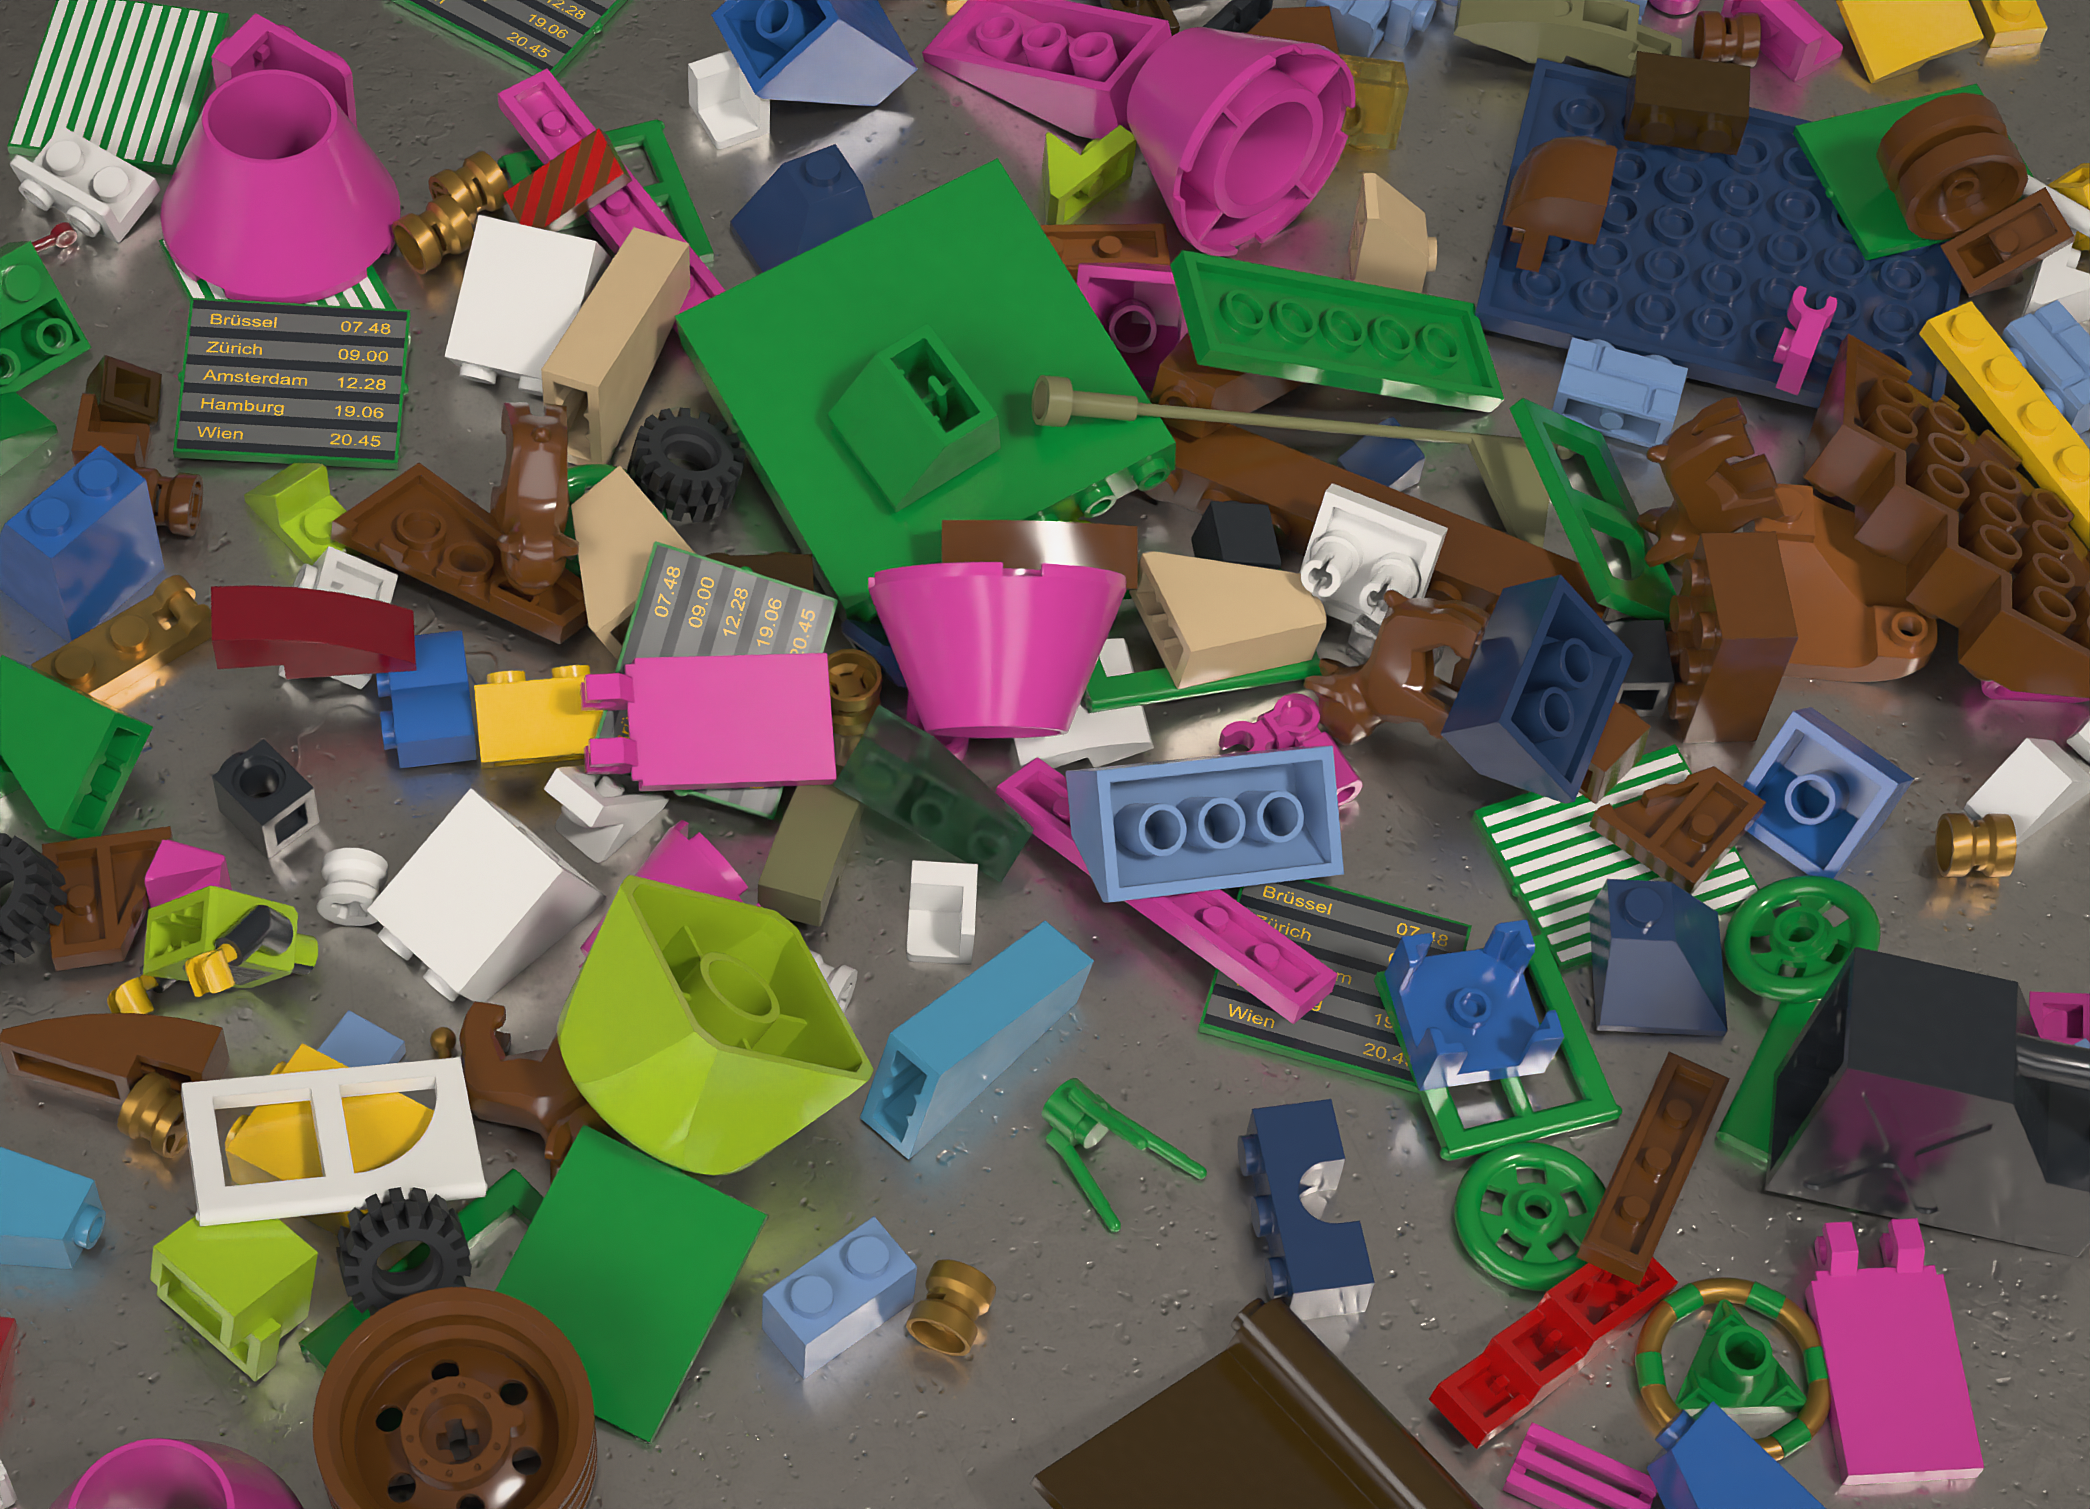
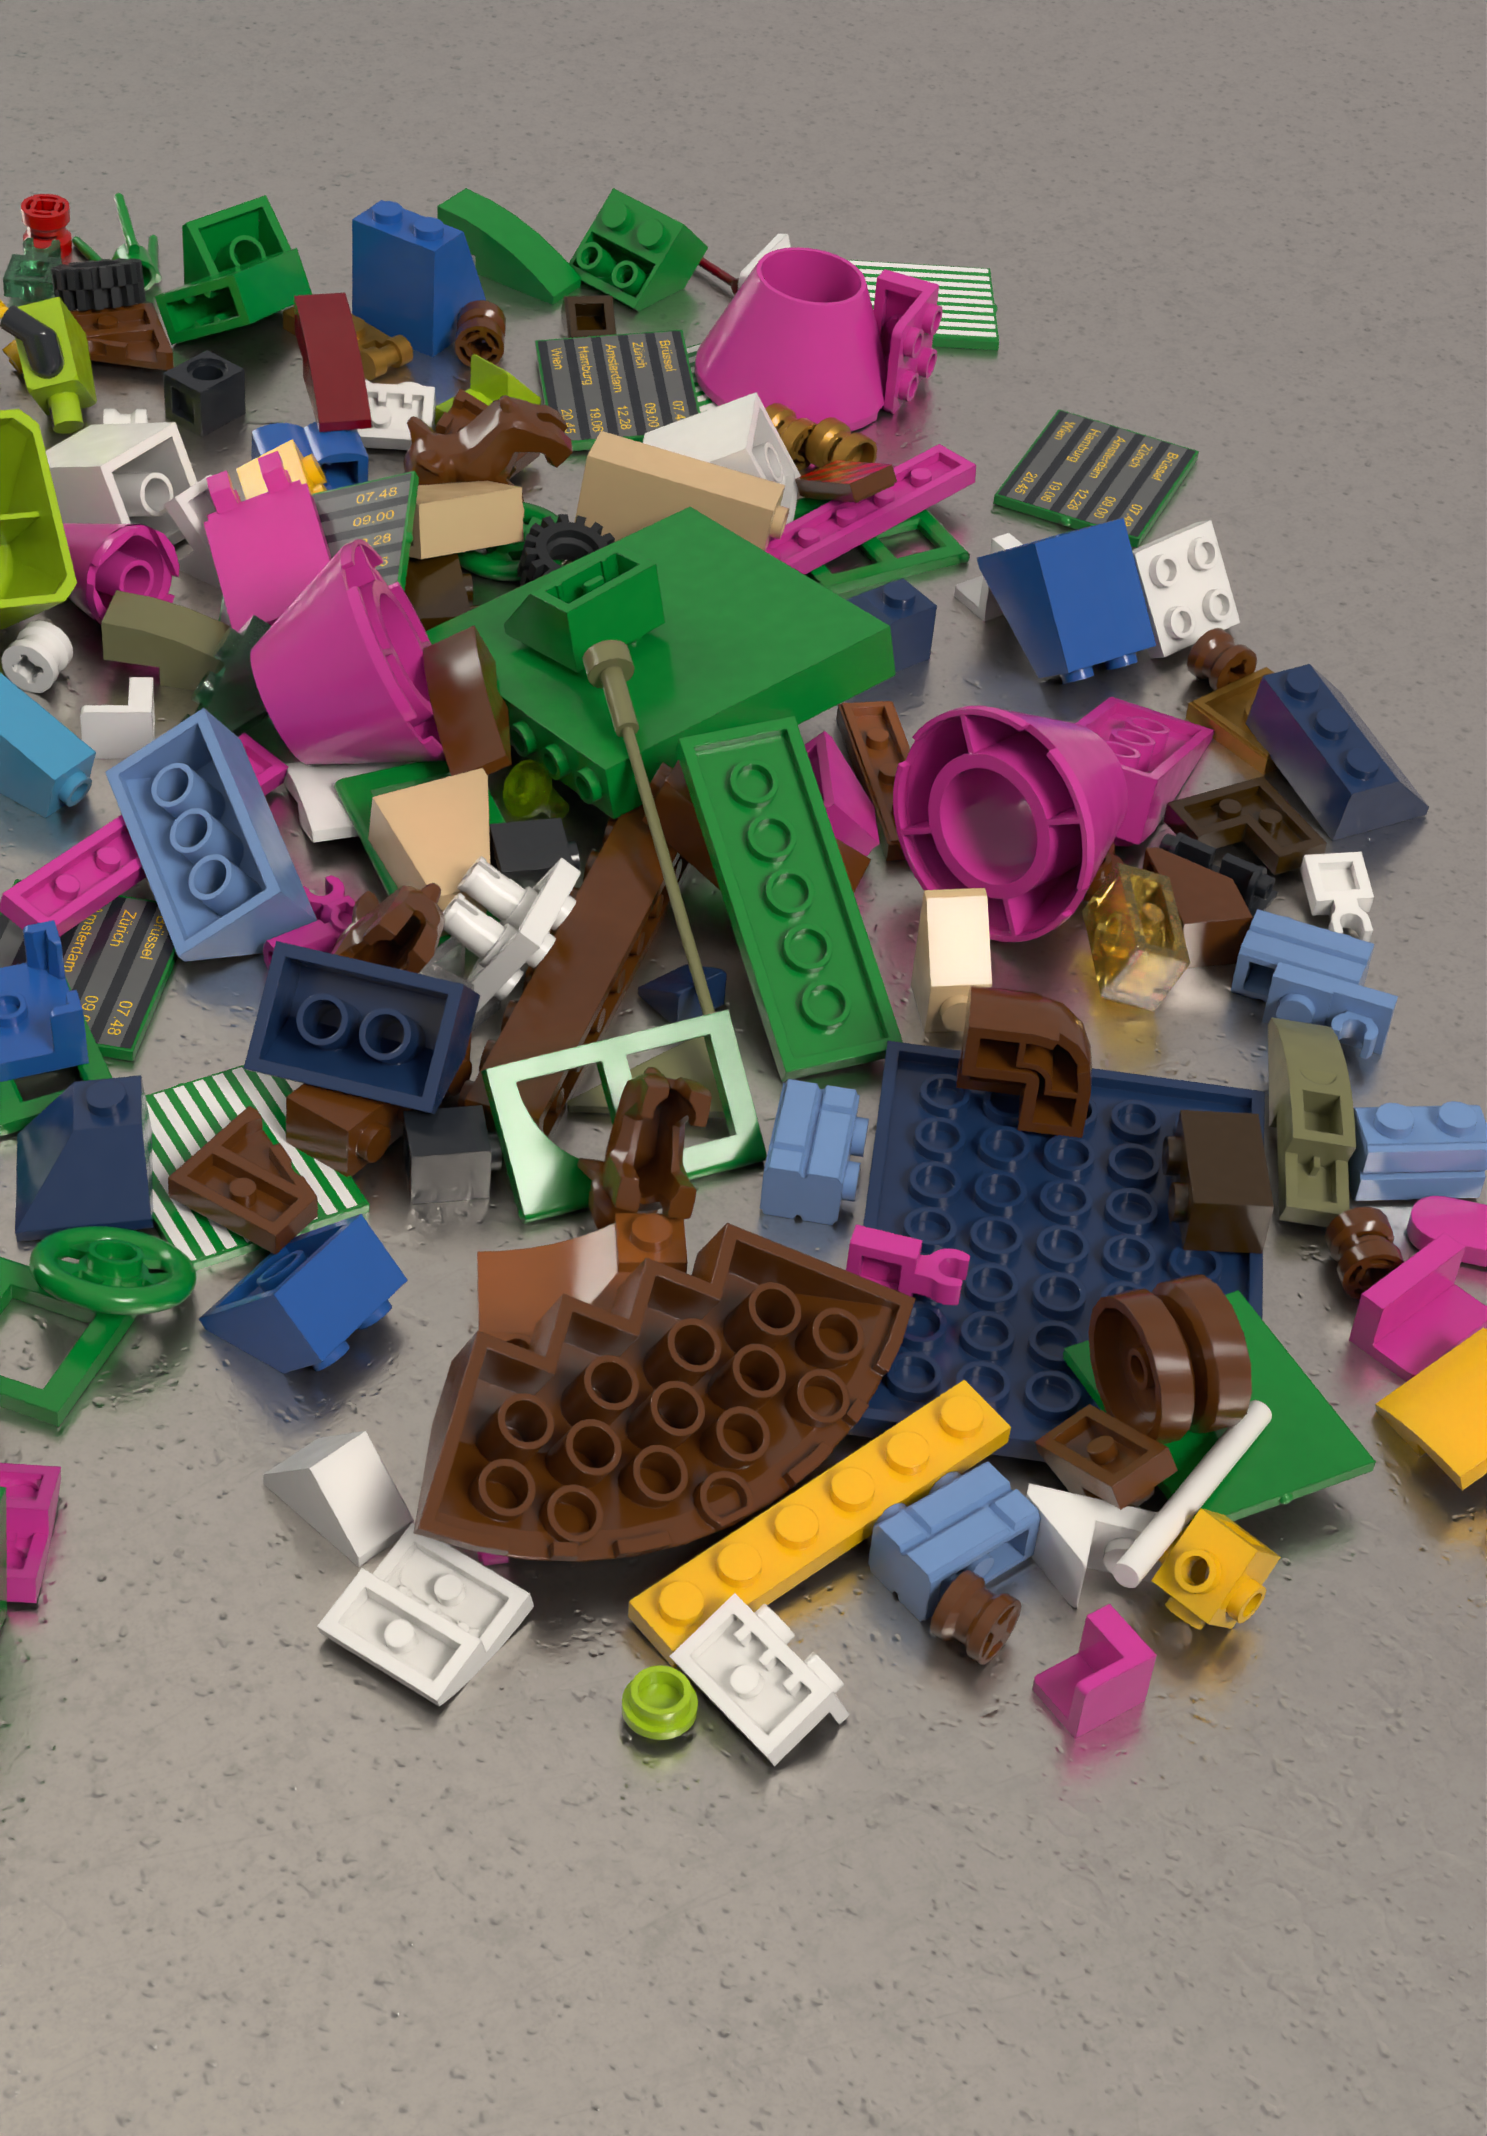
camera: 85 degrees right, 15 degrees down
reddish brown panel [71,393,152,470] -> none
dark pink slope [145,839,232,908] -> none
reddish brown brick [1665,531,1799,744] -> none
pearl gold wheel [1935,813,2017,877] -> none

